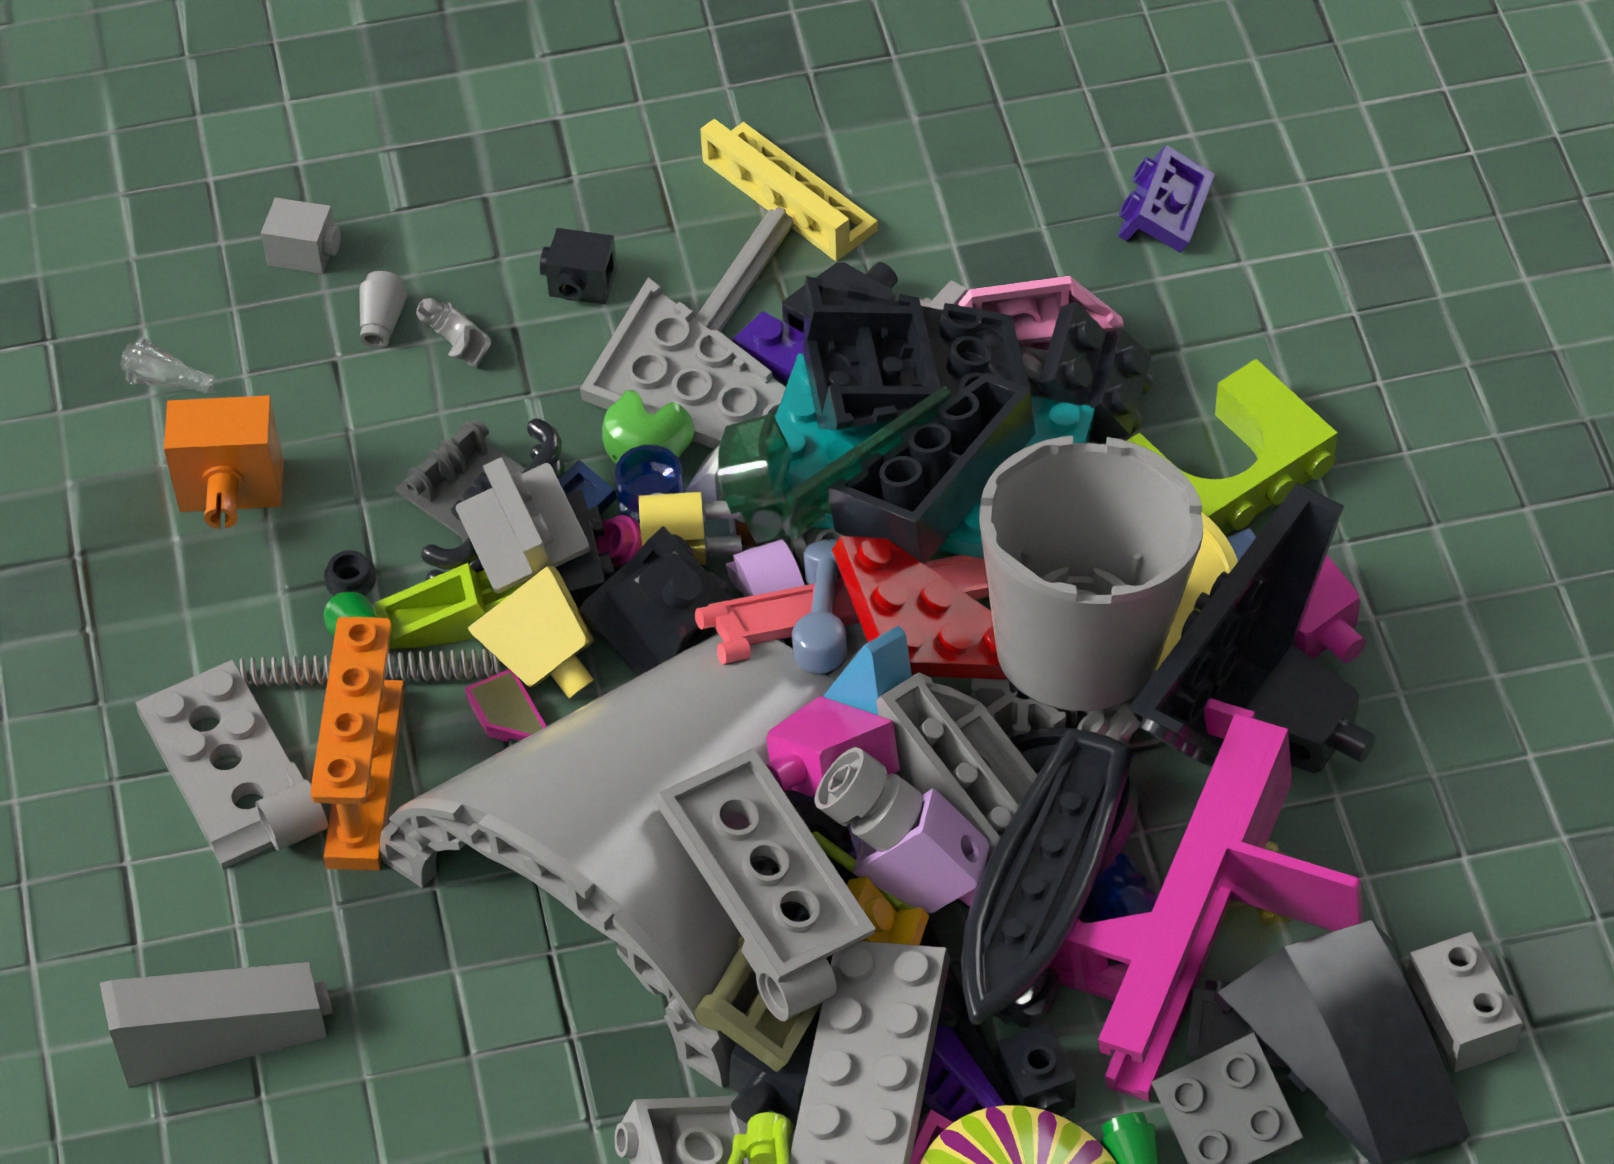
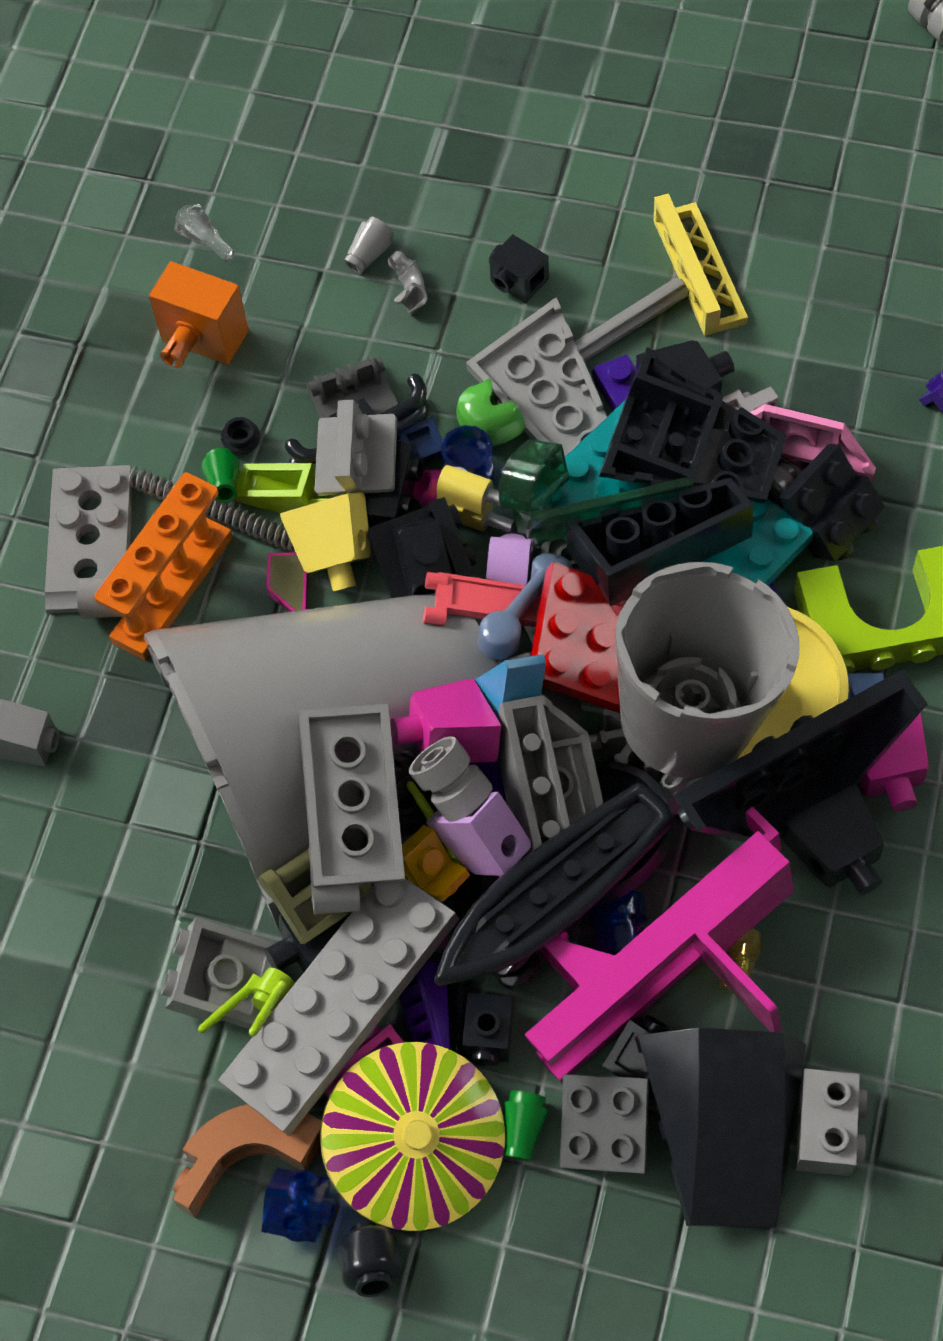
camera: 30 degrees right, 10 degrees up
light grey brick [261,198,341,274] -> none

